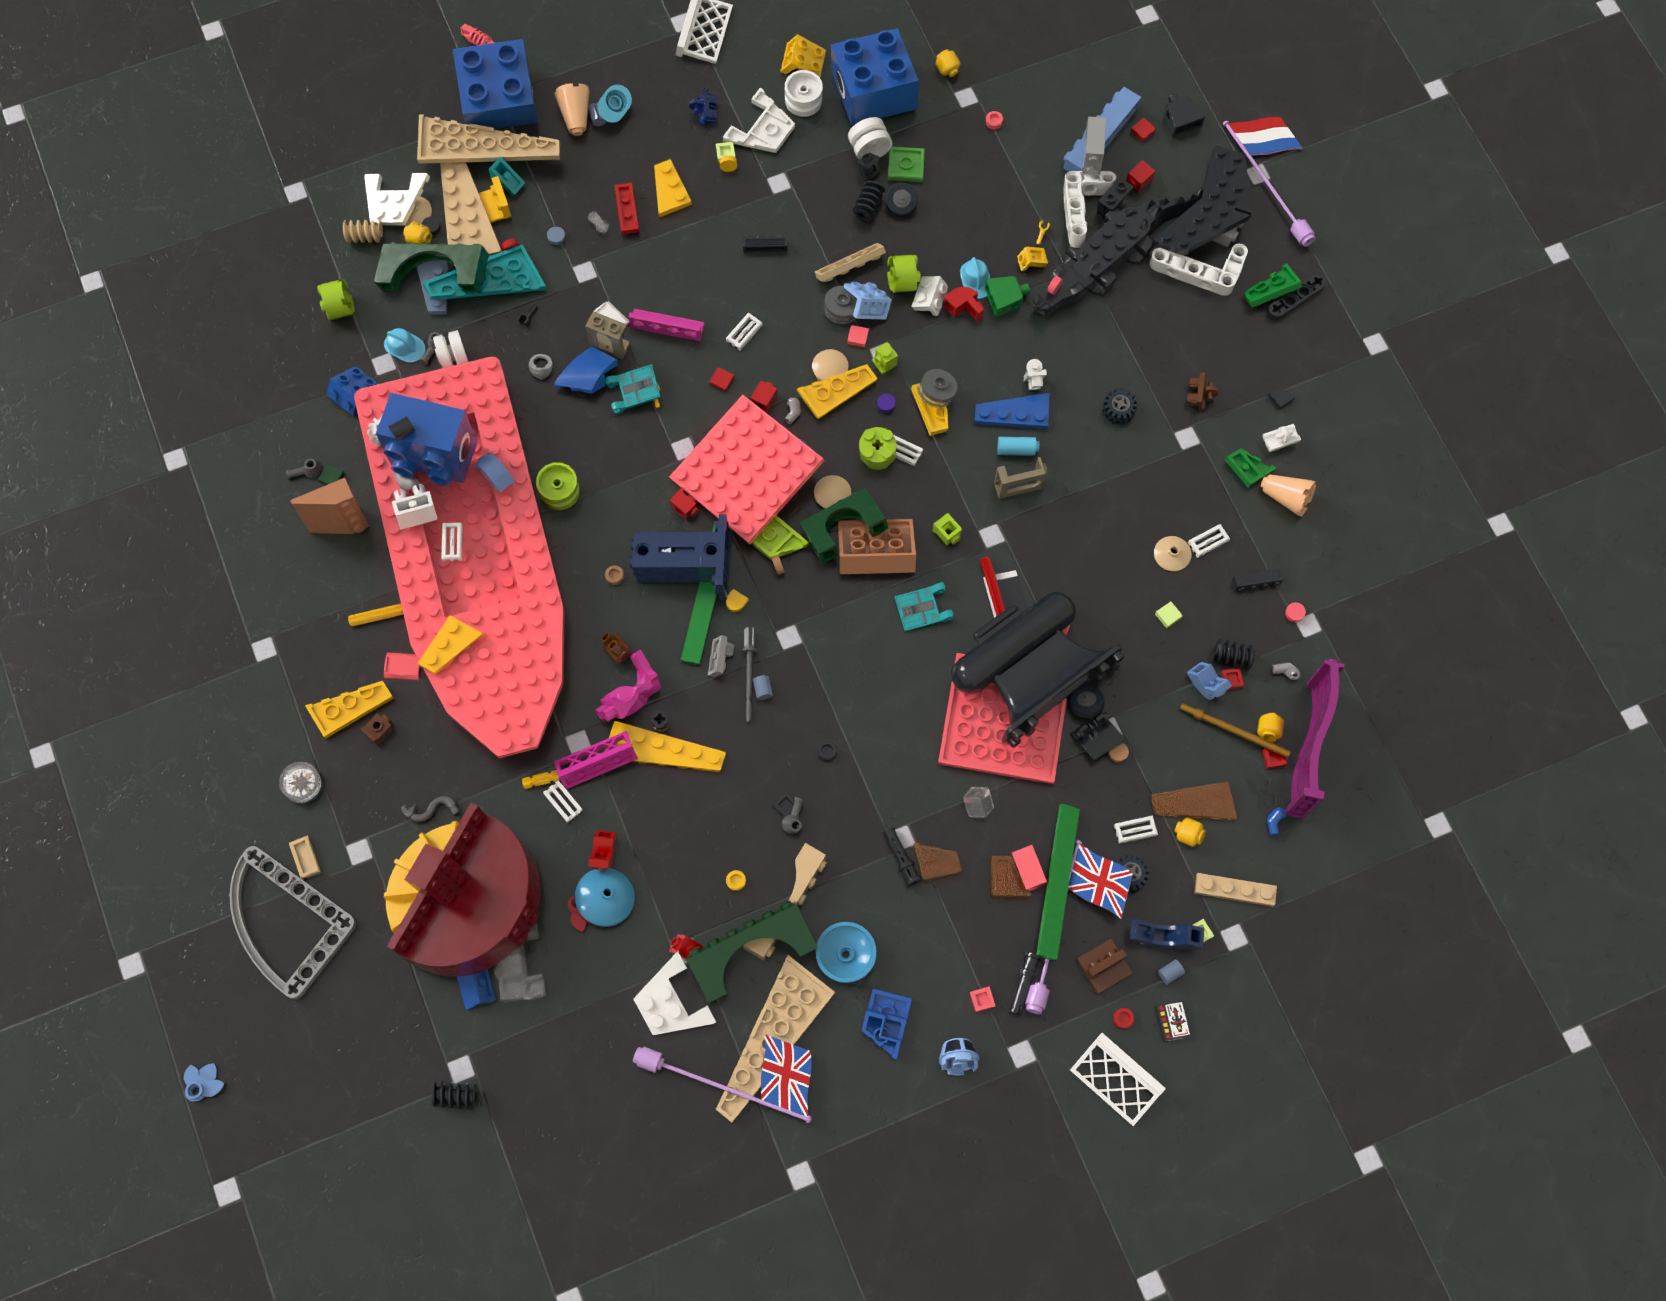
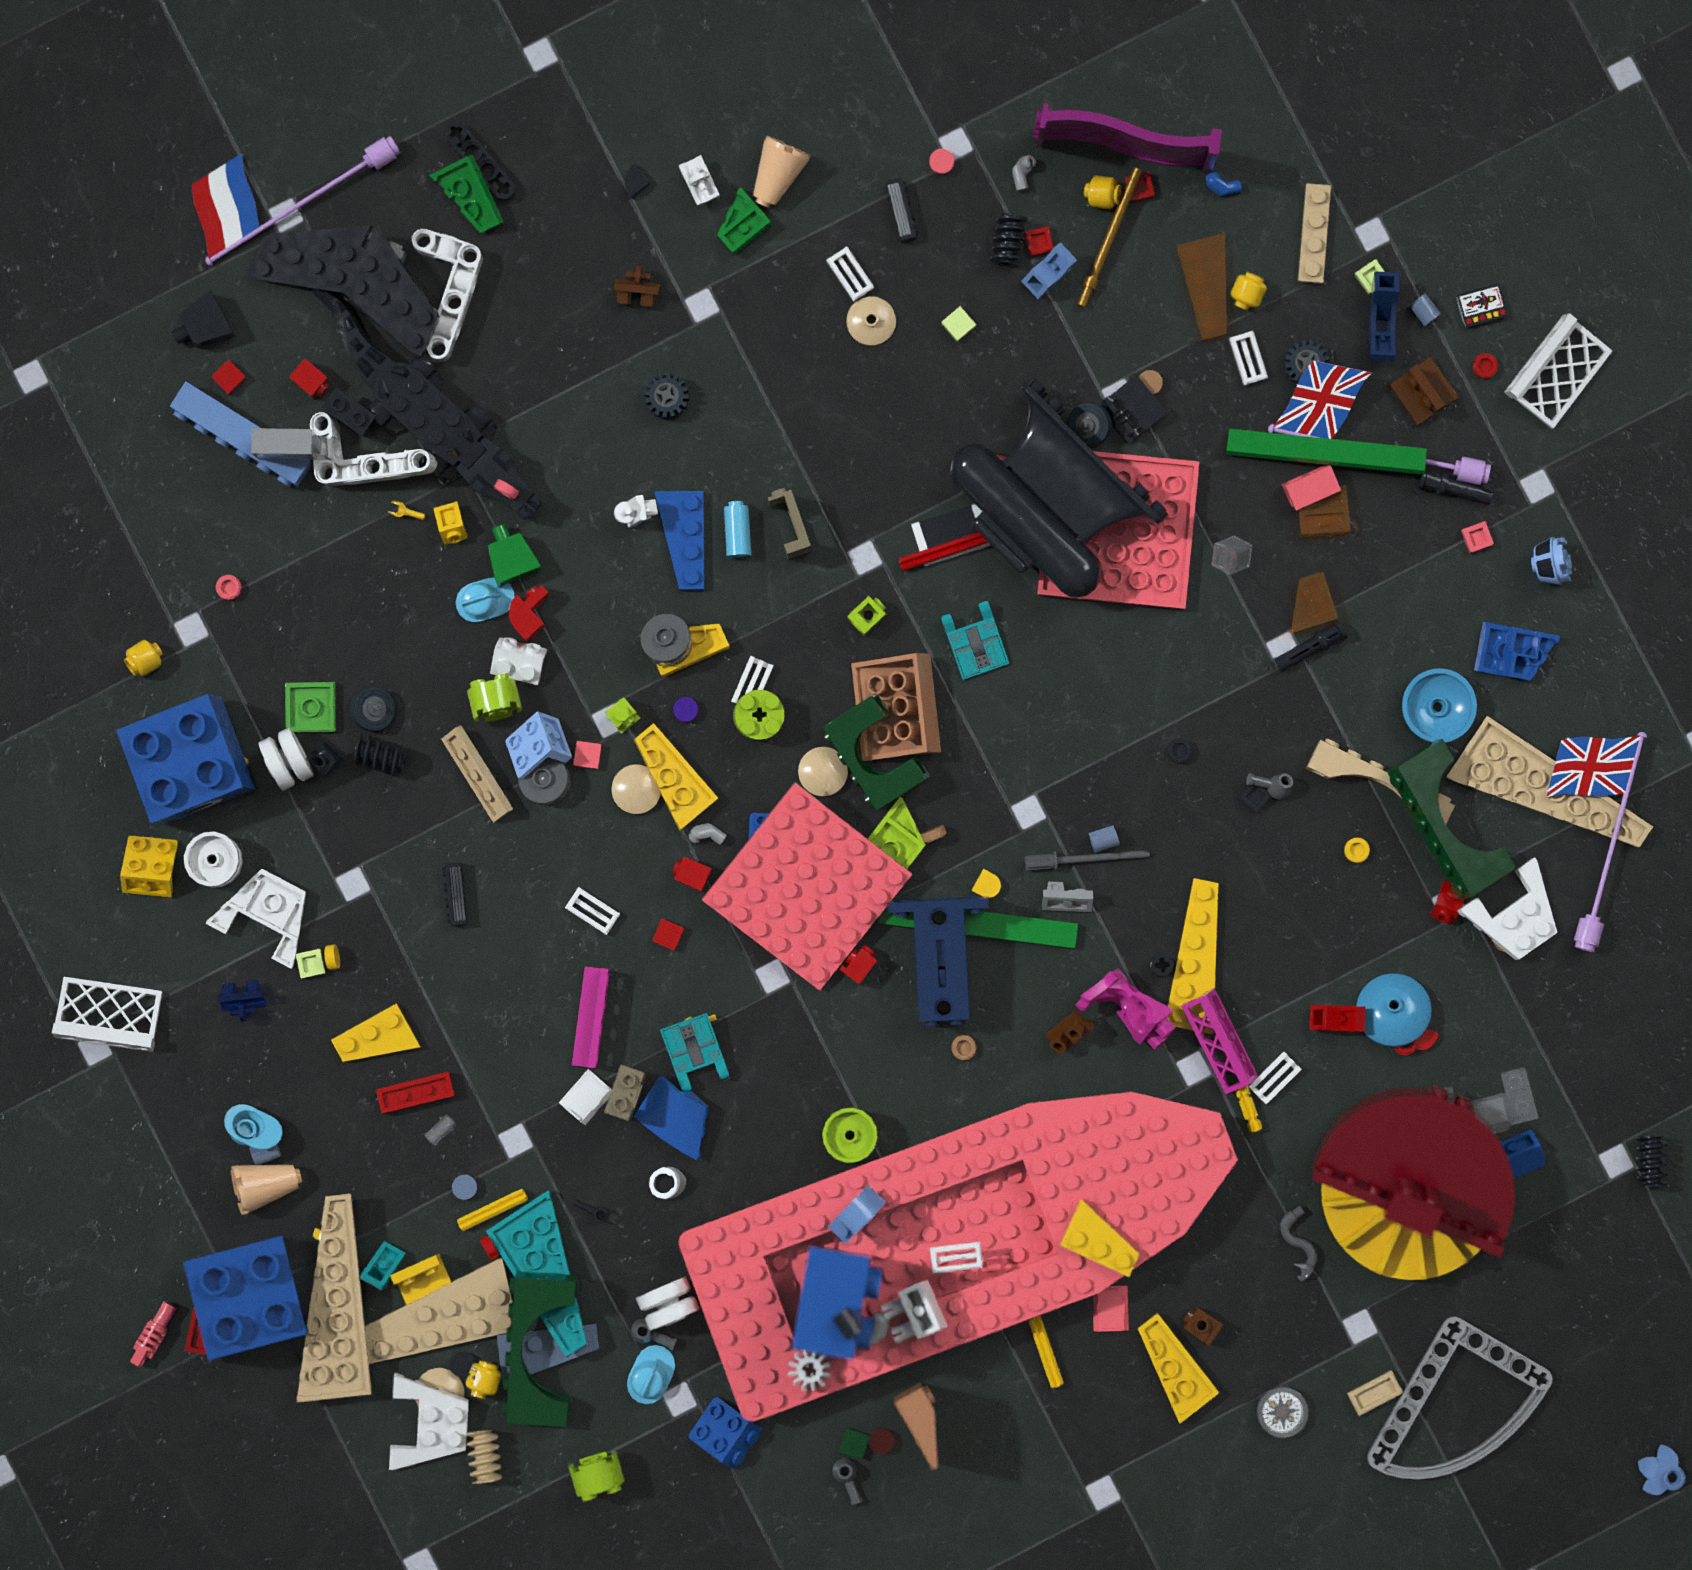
camera: 90 degrees left, 15 degrees up
none -> yellow axle [457,1189,528,1231]

